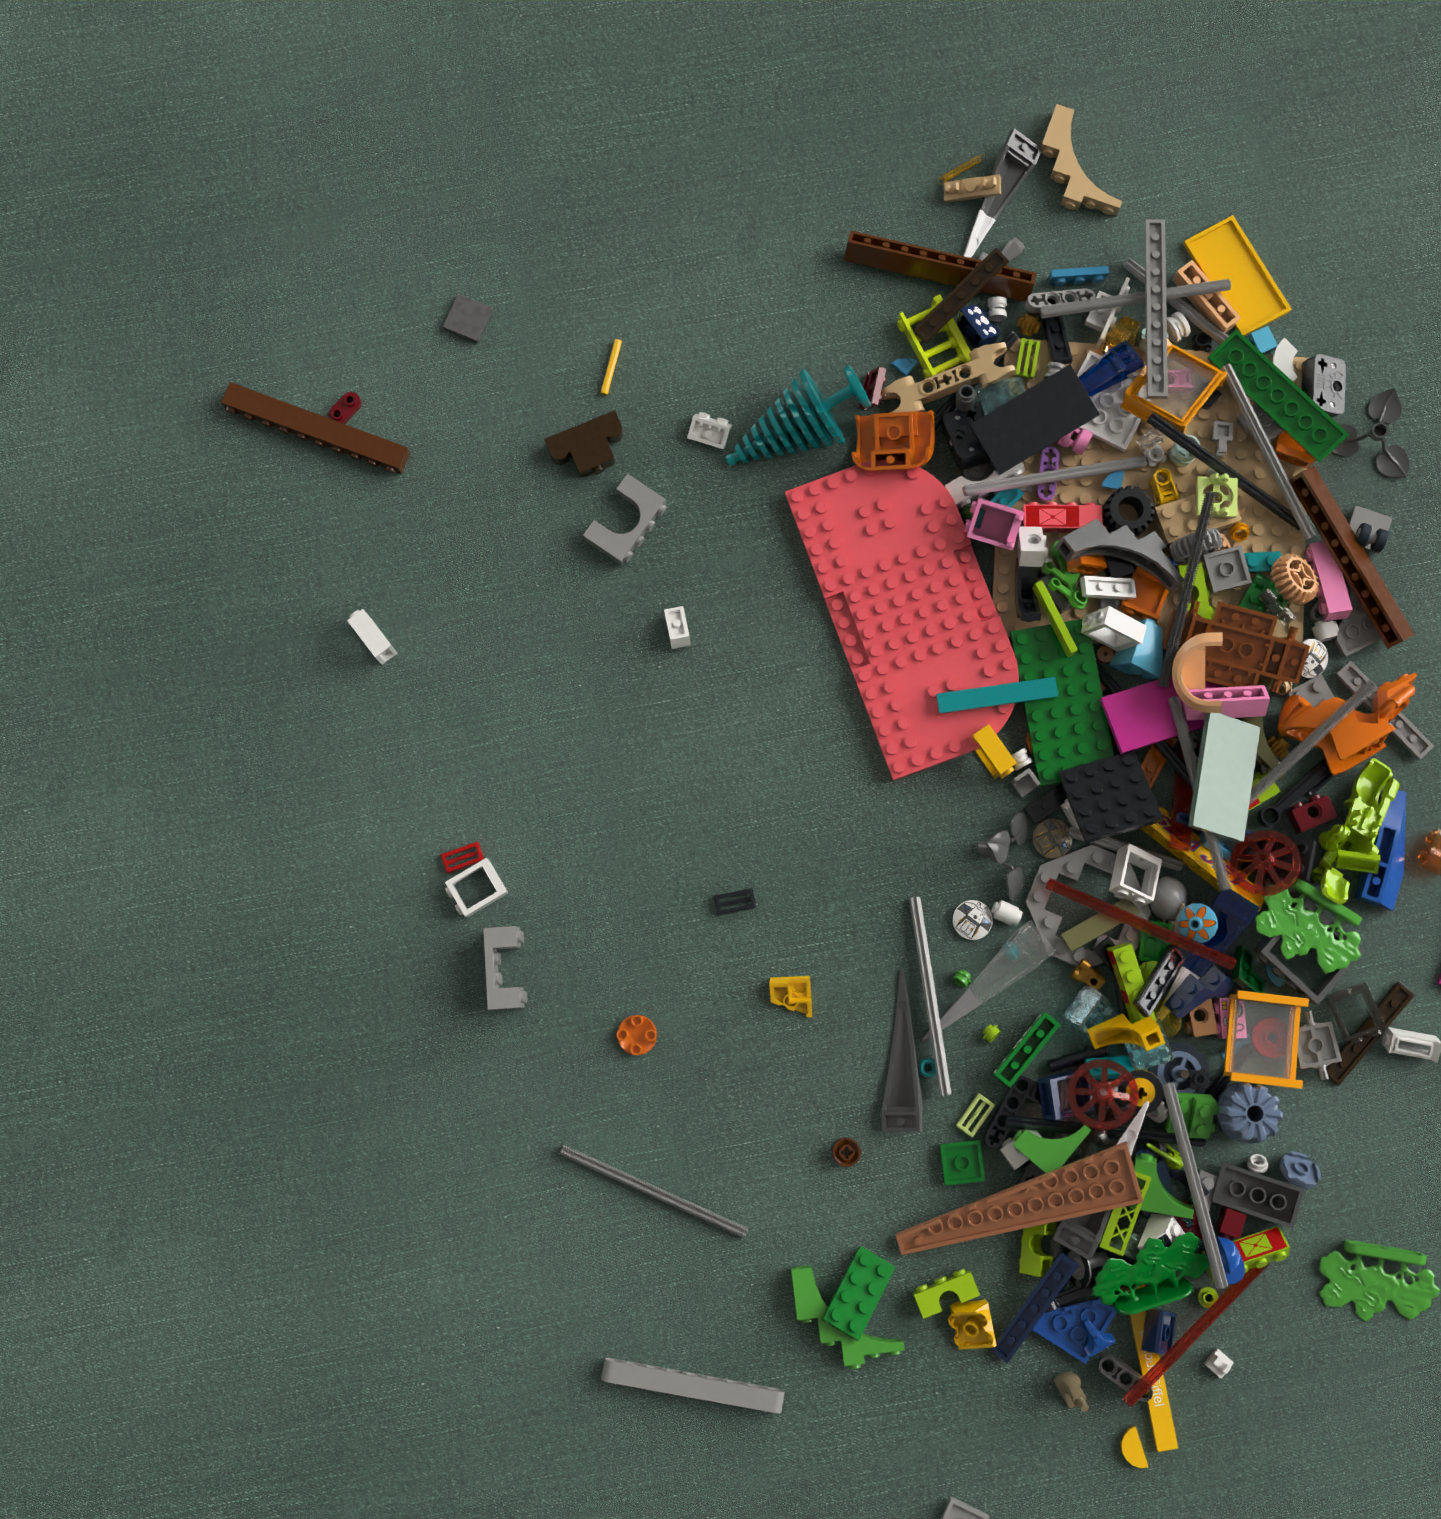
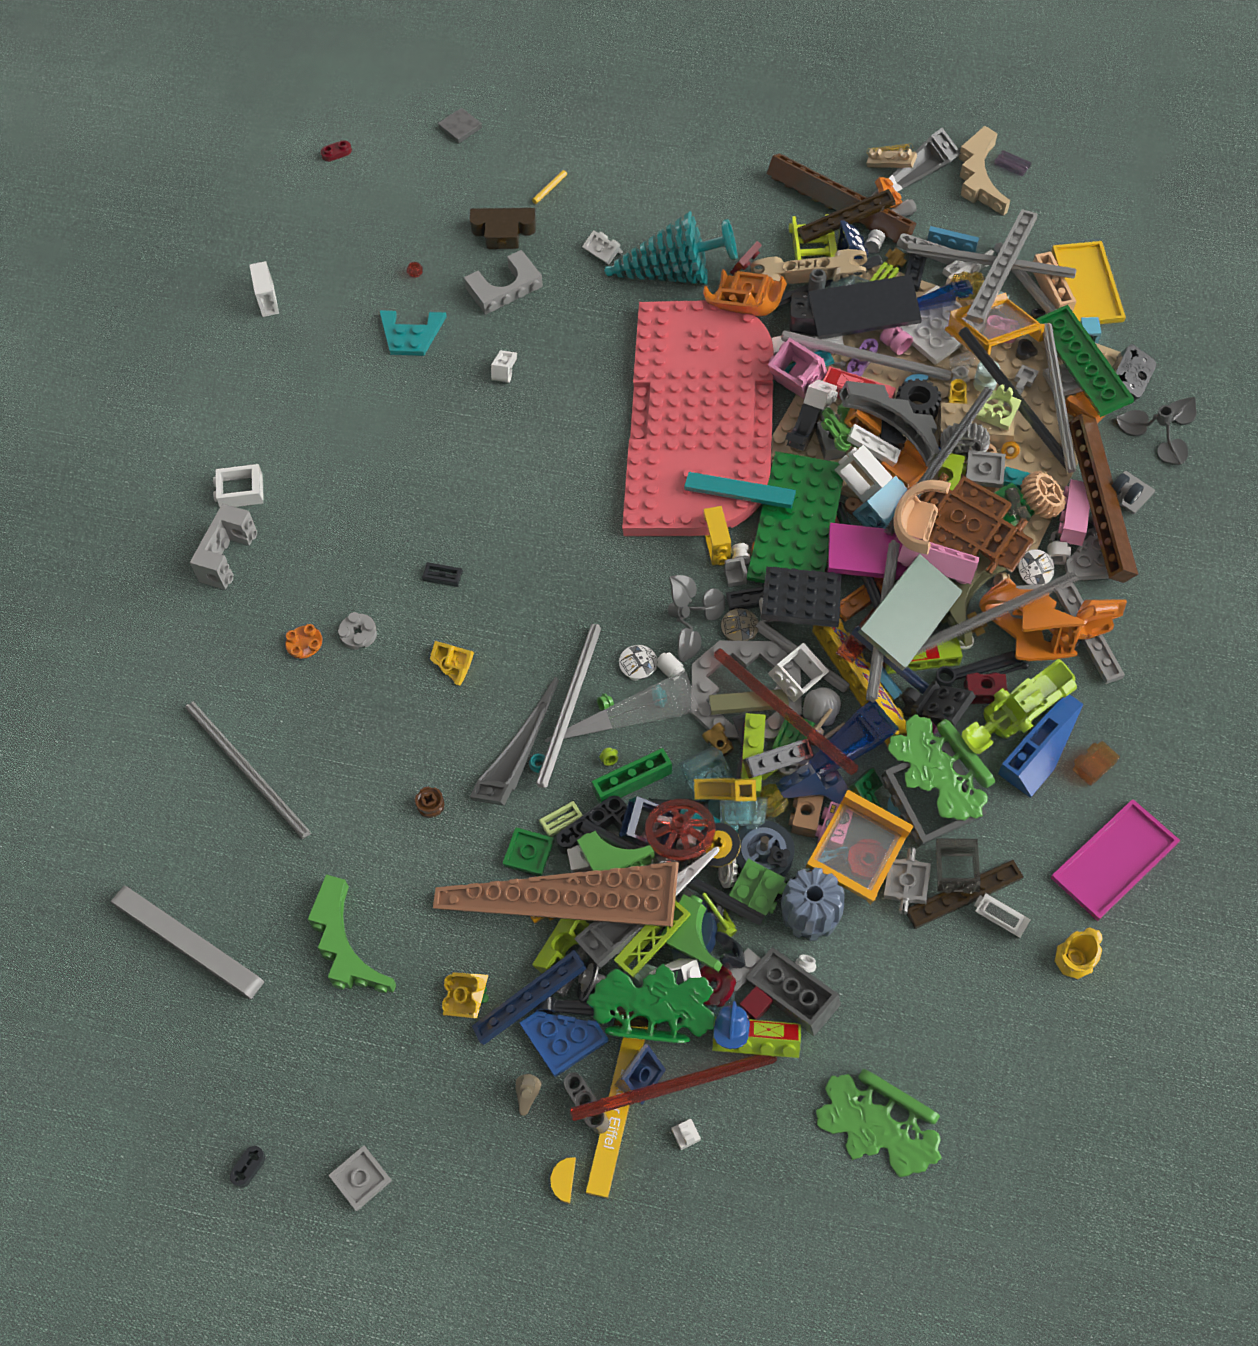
camera: 25 degrees right, 20 degrees down
reddish brown brick [221,382,410,474] -> none
red tile [441,841,484,874] -> none
green plate [822,1246,896,1341] -> none
dark azure tile [891,358,918,377] -> none
lime arch [912,1268,980,1319] -> none
lime tile [1032,580,1077,657] -> none
blue piece [1083,1318,1116,1357] -> none
light grey axle [1162,1082,1228,1289] -> none
white wheel [1167,312,1191,343] -> none
medium azure dish [1178,903,1218,943] -> none
lime plate [1197,1287,1218,1308] -> none
clear red wheel [1230,830,1301,896] -> none
white tile [1272,337,1298,381] -> none
sand blue tile [1280,1151,1321,1189] -> none
lime tile [1336,850,1381,874] -> none
none -> light grey plate [338,612,377,650]
none -> teal wing [379,310,447,356]
none -> clear red plate [407,262,423,277]
none -> orange wing [875,177,902,208]
none -> clear purple tile [994,150,1031,176]

